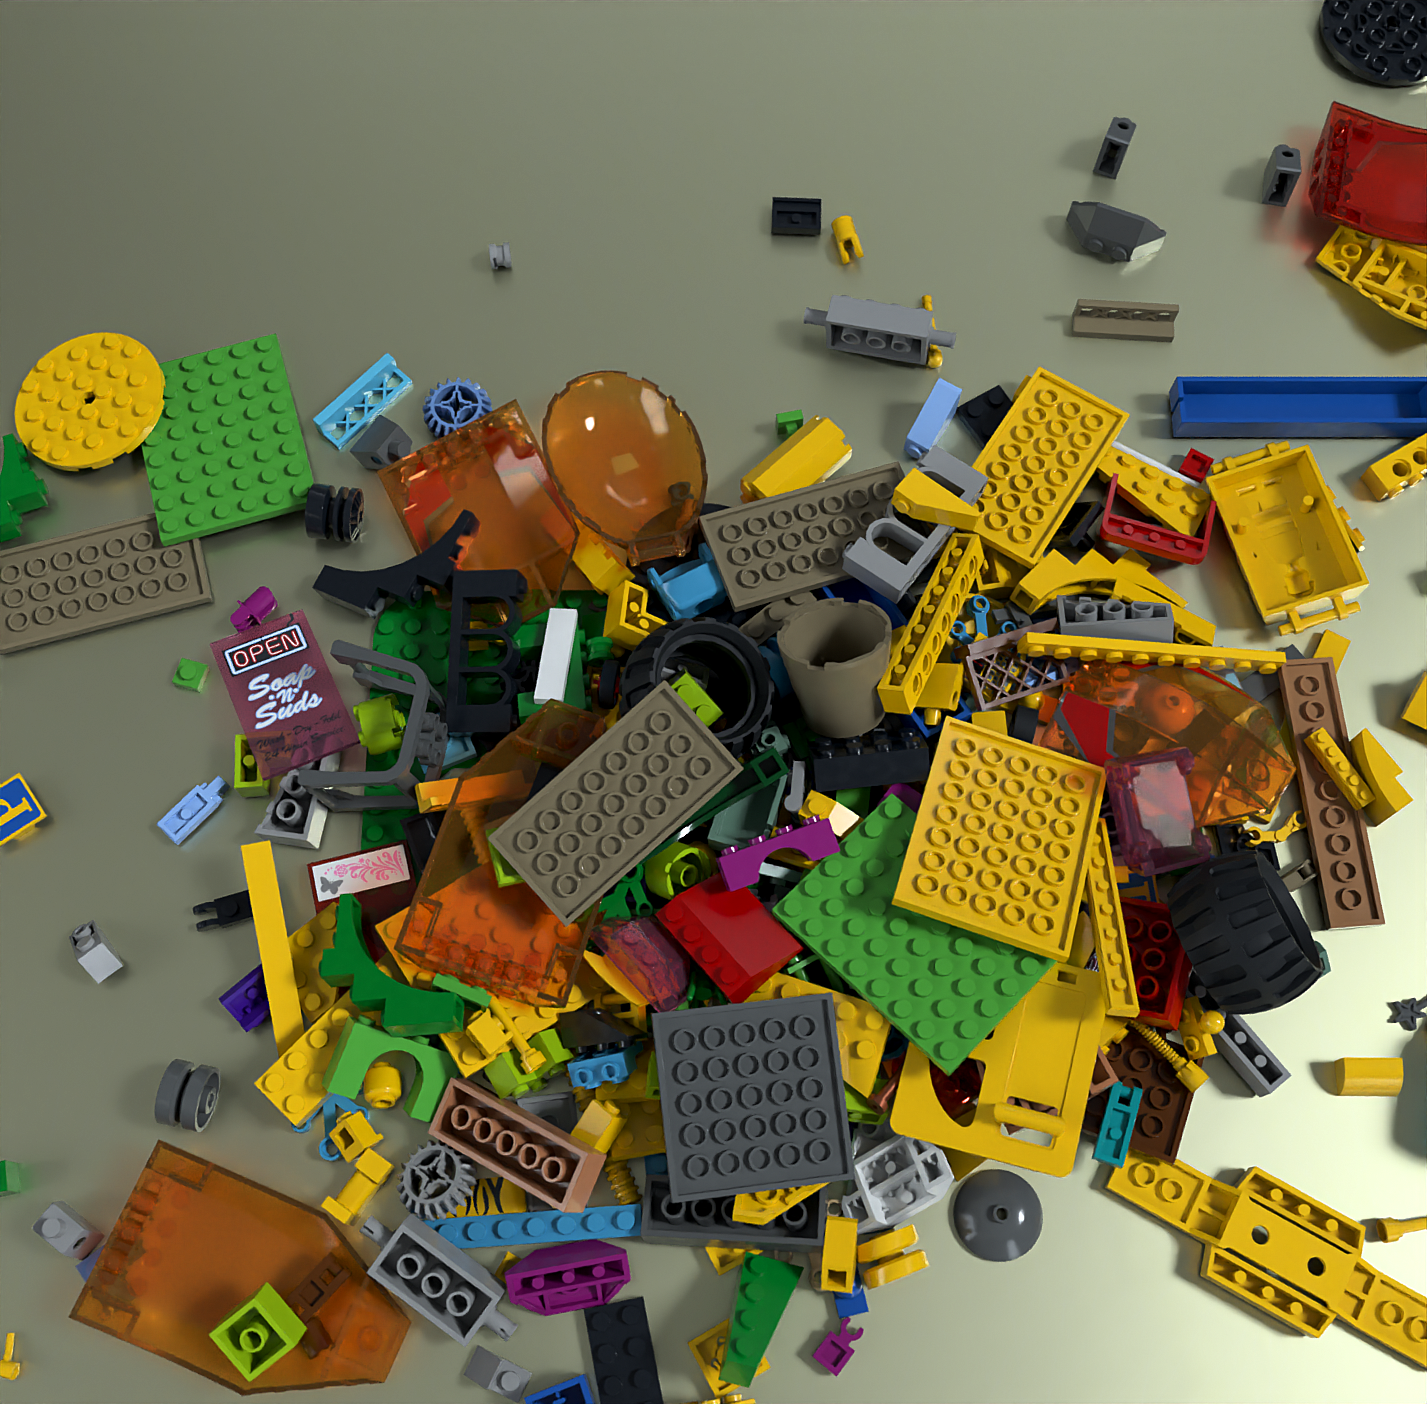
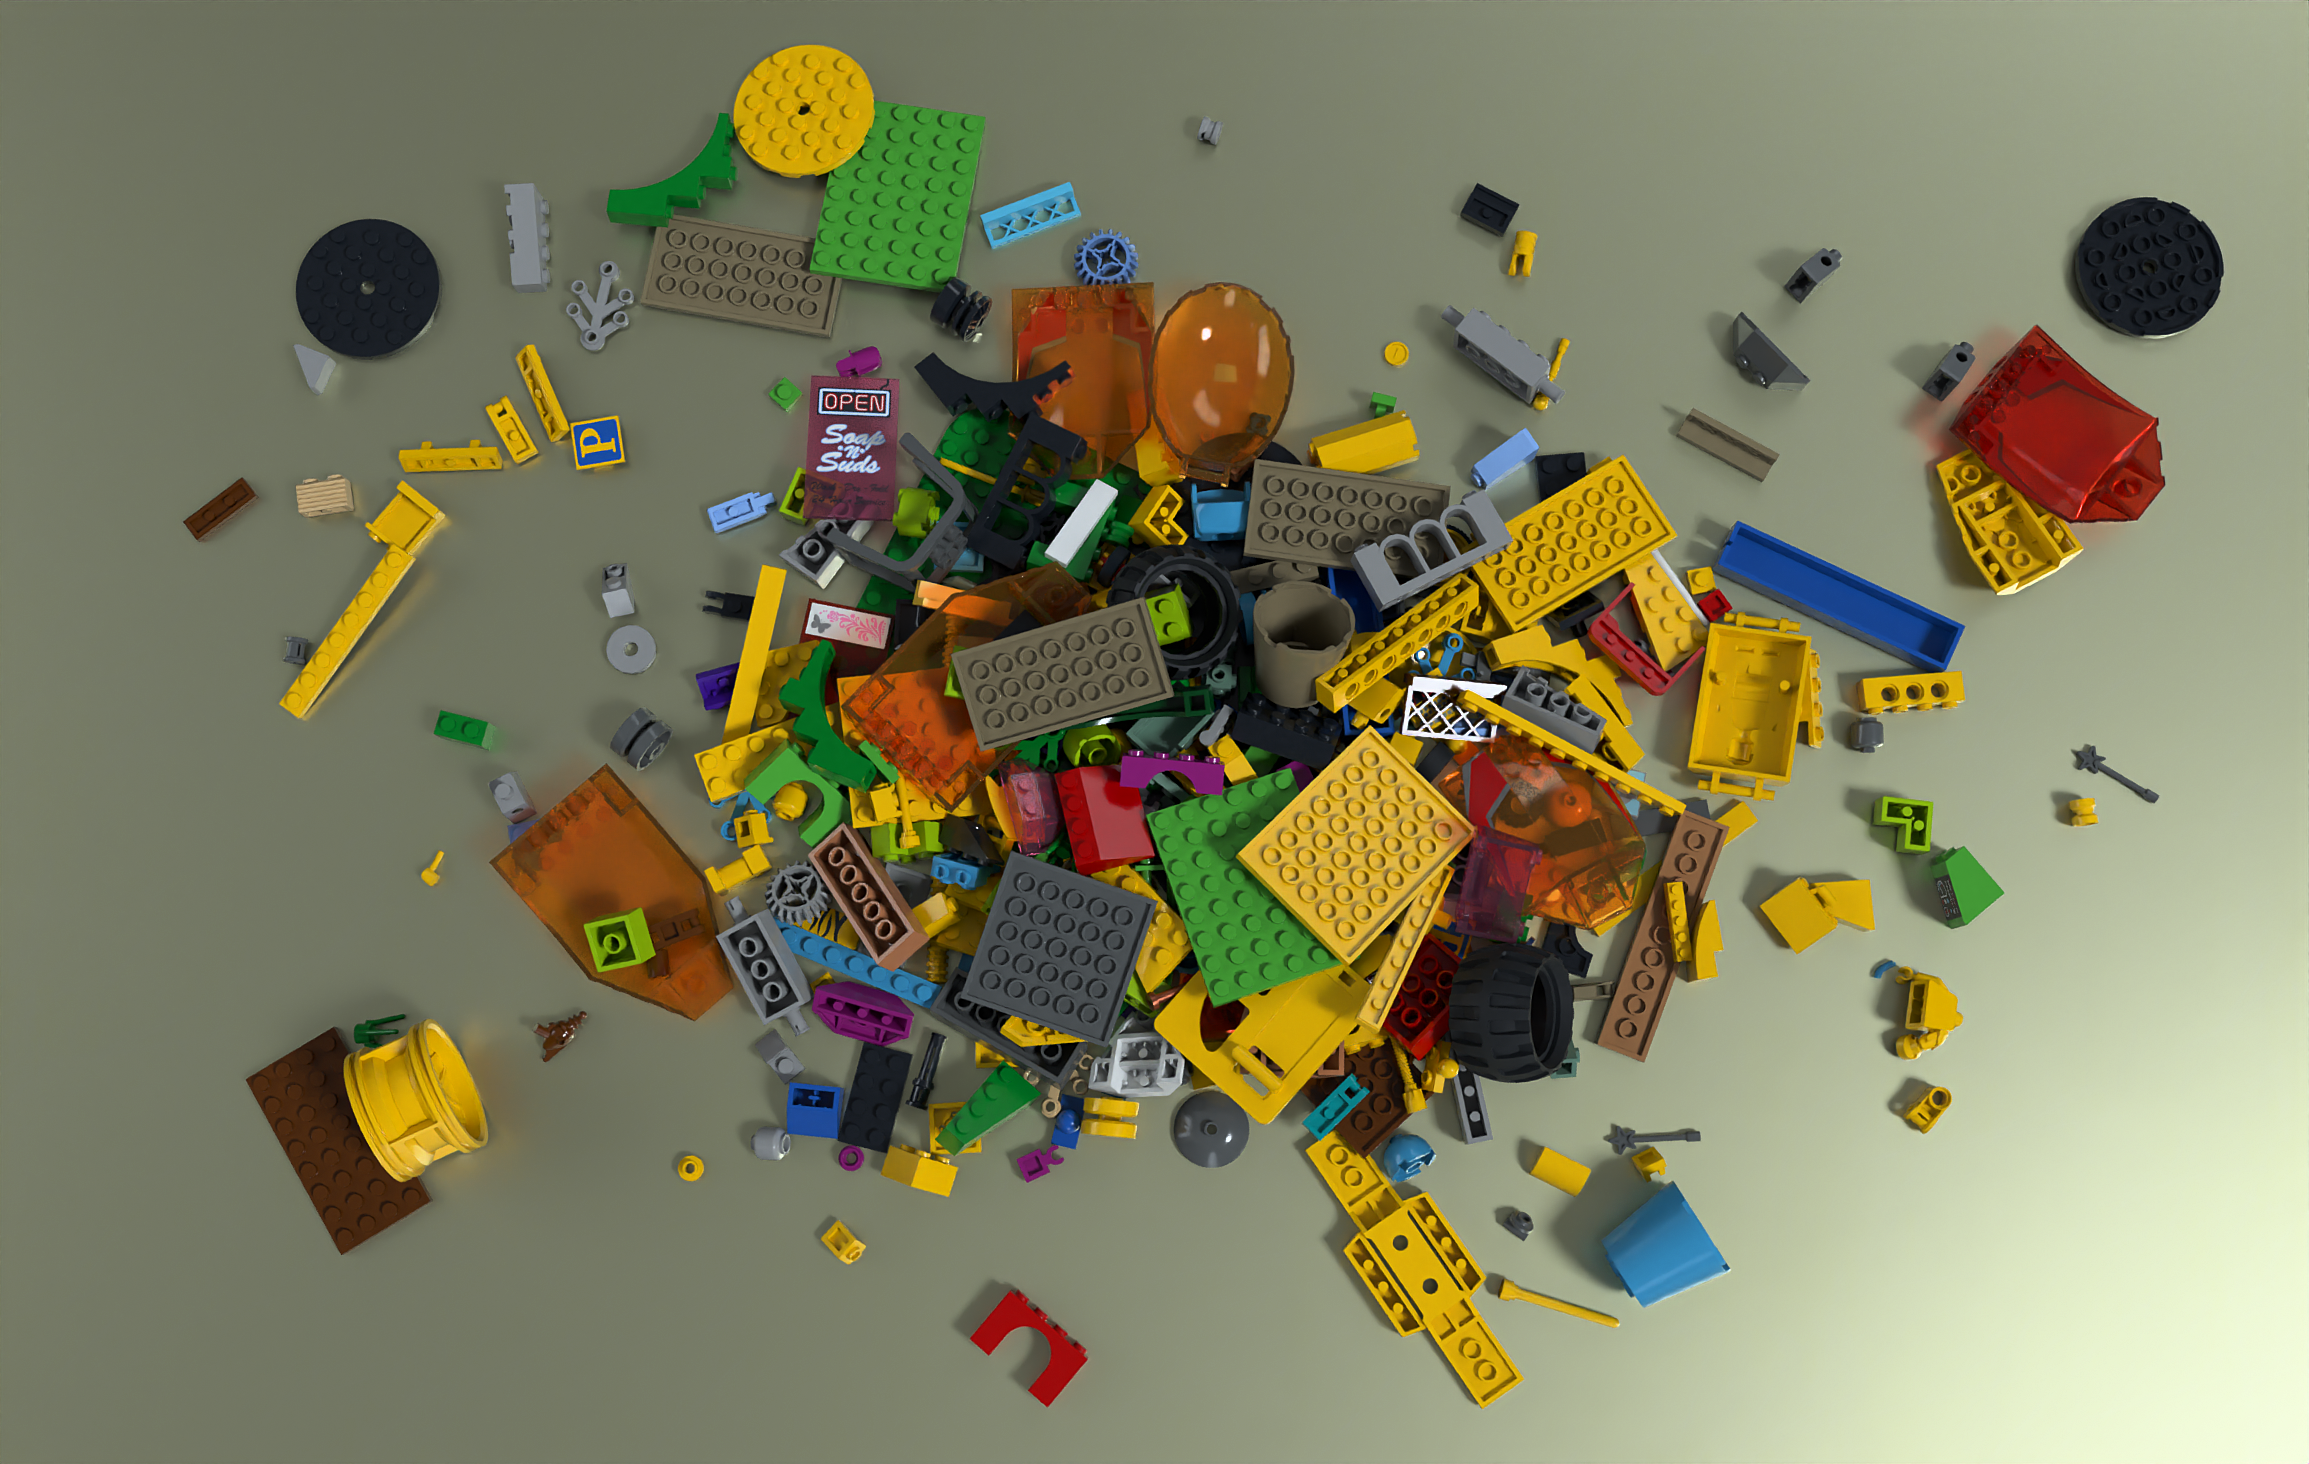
camera: 30 degrees right, 10 degrees up
dark grey torso [350,415,413,469] -> none
yellow slope [821,1215,858,1293] -> none
yellow slope [891,468,981,531] -> none
yellow piece [1243,810,1307,847] -> none
none -> light grey tile [606,625,656,674]
none -> black pin [905,1032,947,1111]
none -> yellow piece [940,457,1045,506]
none -> dark azure cylinder [1383,1134,1436,1182]
none -> yellow piece [1384,342,1409,366]
none -> dark grey plate [1502,1211,1534,1241]
none -> yellow plate [1685,566,1717,596]
none -> dark grey head [1850,717,1884,753]

